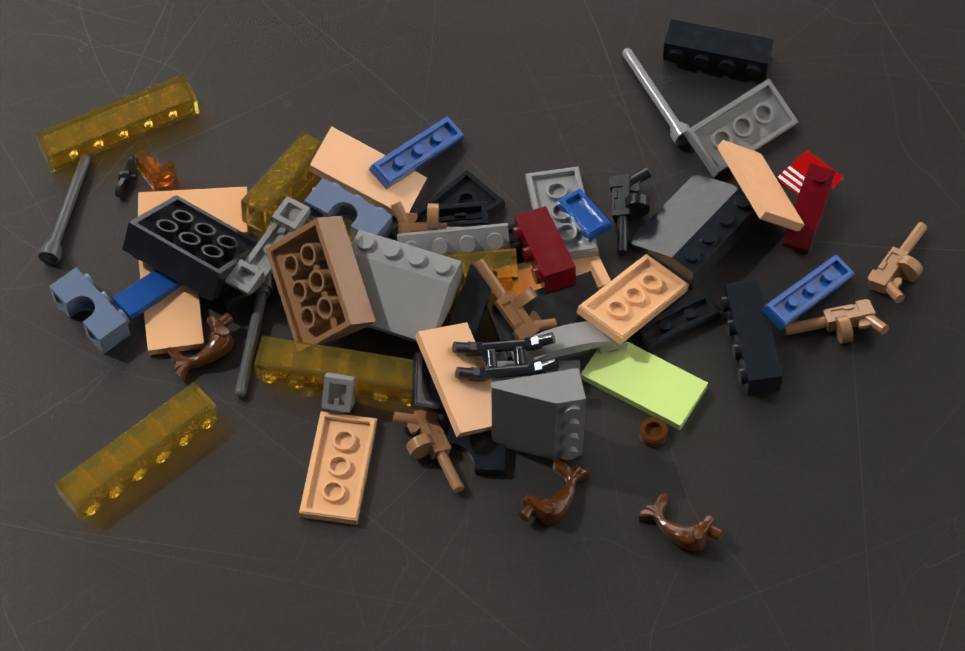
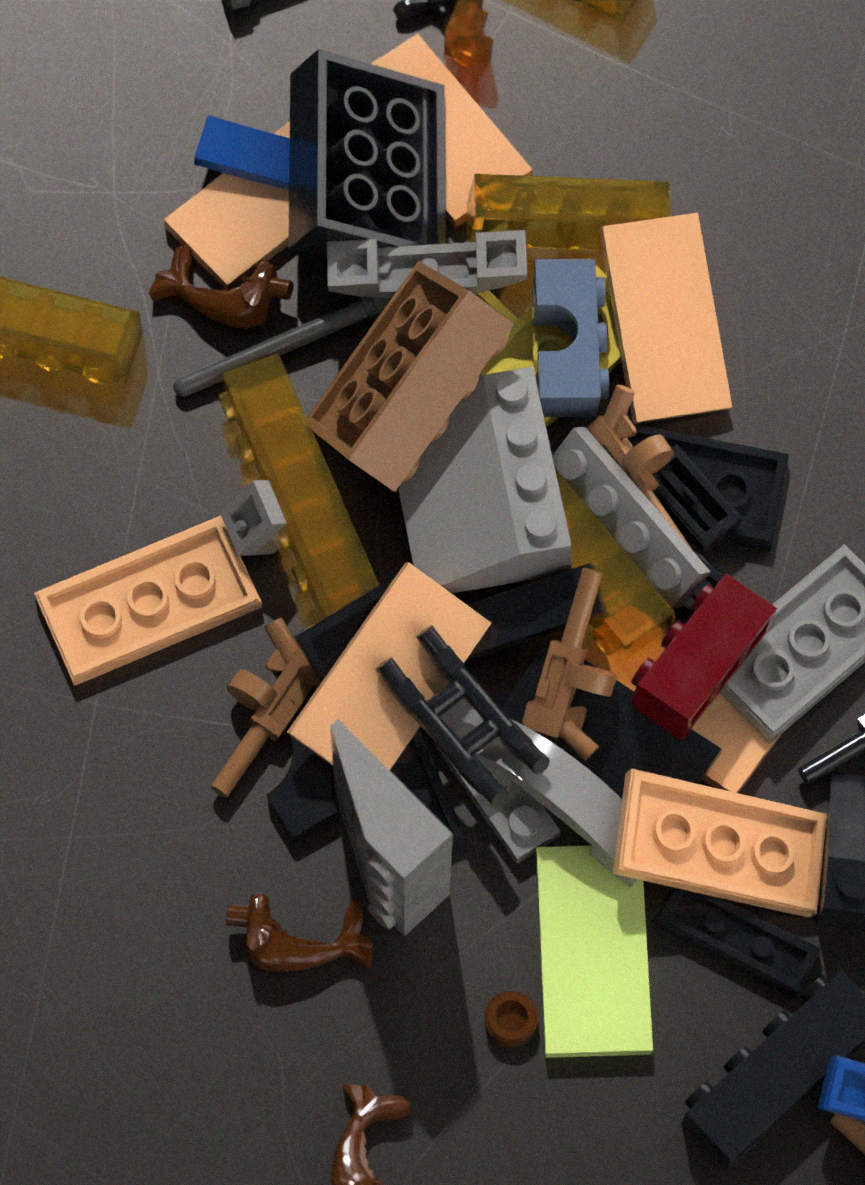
camera: 55 degrees right, 10 degrees up
sand blue arch [49,267,130,354] -> none
blue tile [369,116,465,190] -> none
blue tile [557,188,611,241] -> none

